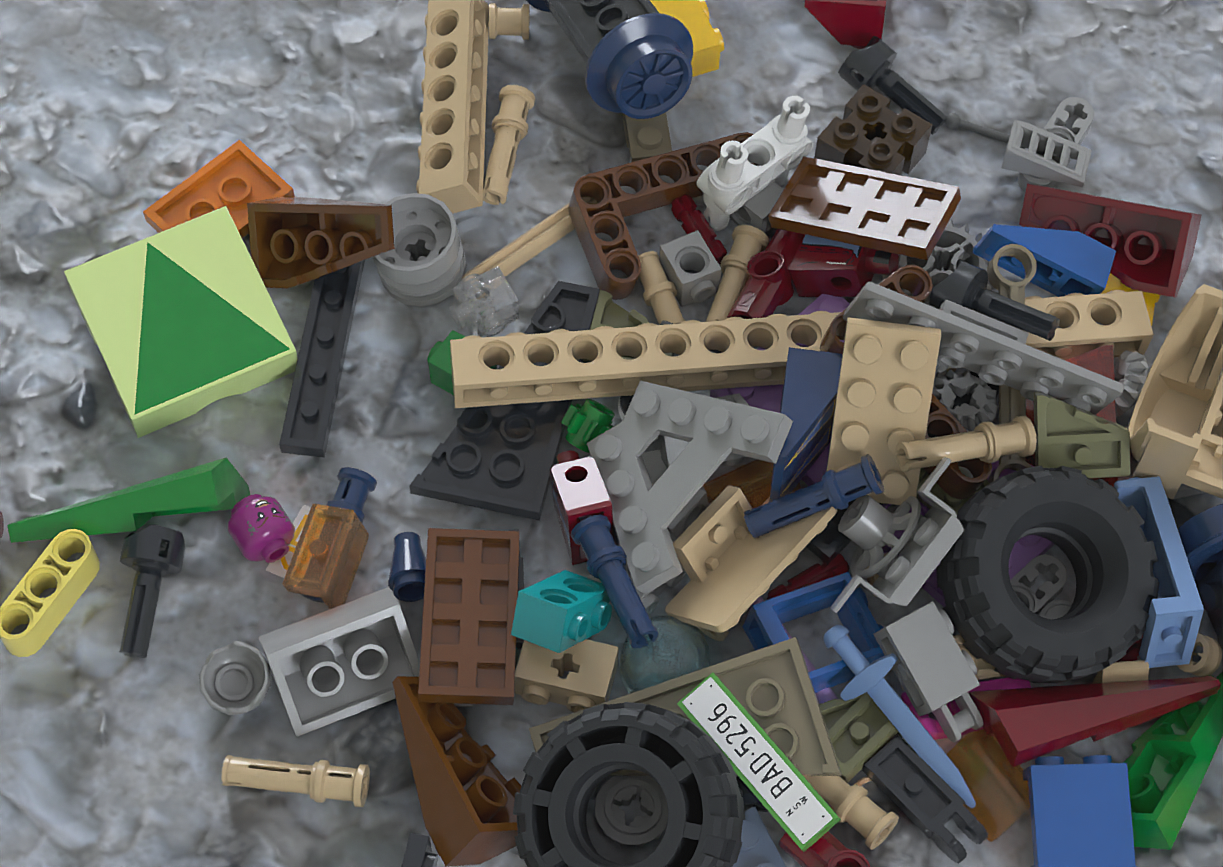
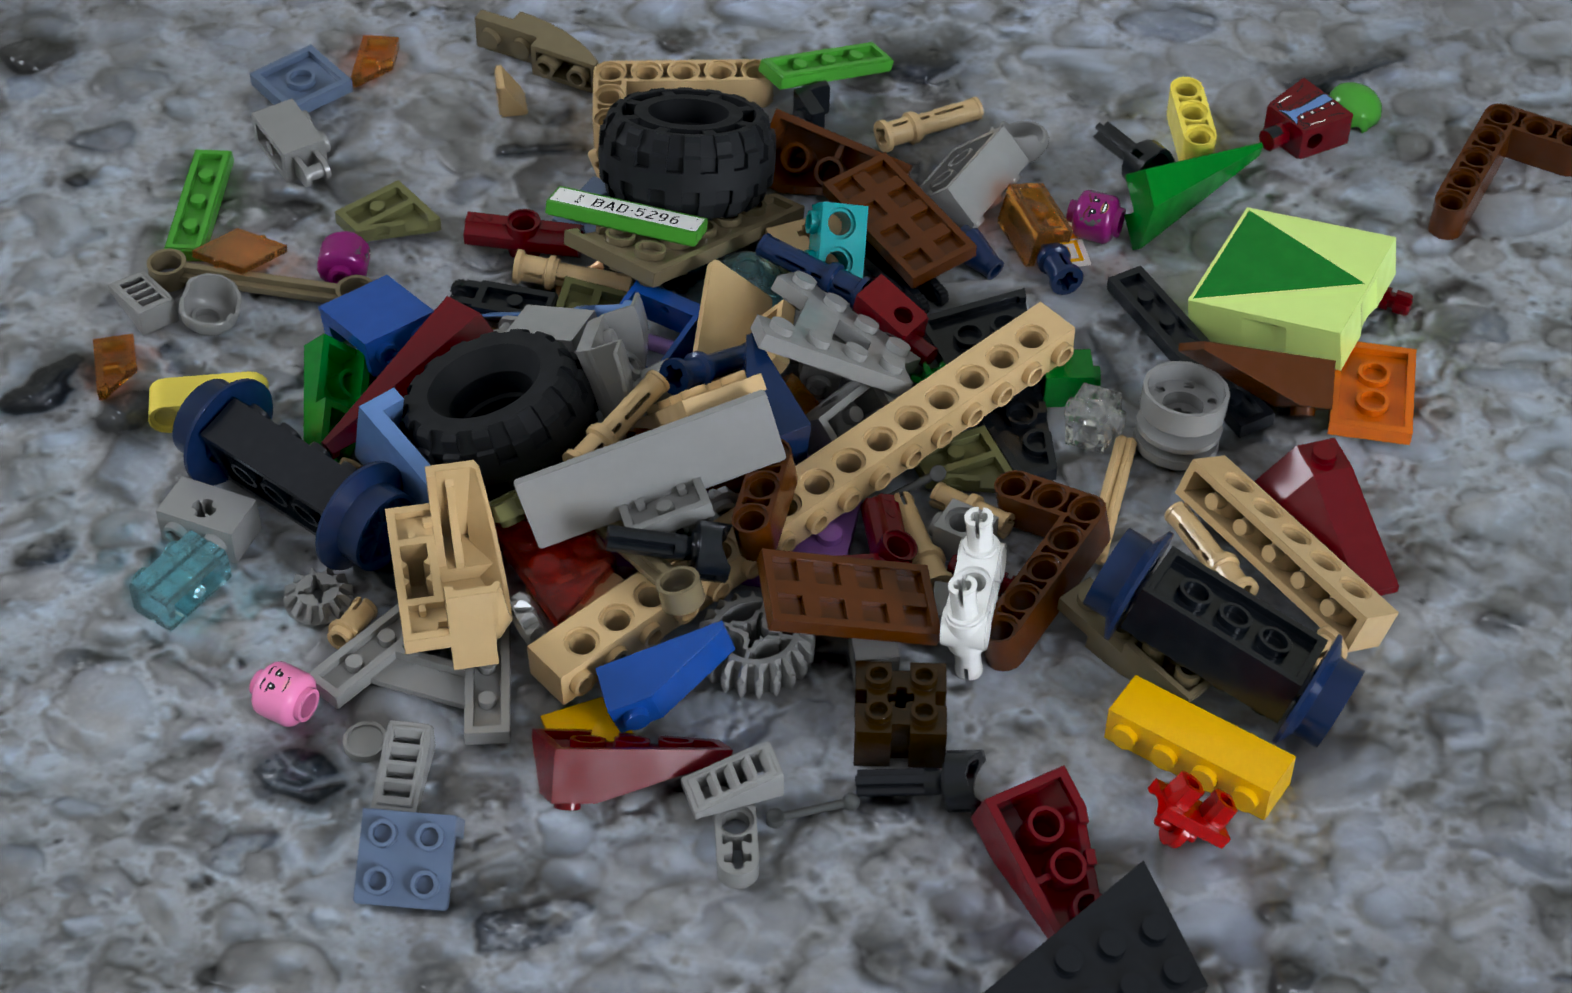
camera: 145 degrees right, 15 degrees down
none -> dark red wedge [1254,437,1399,596]

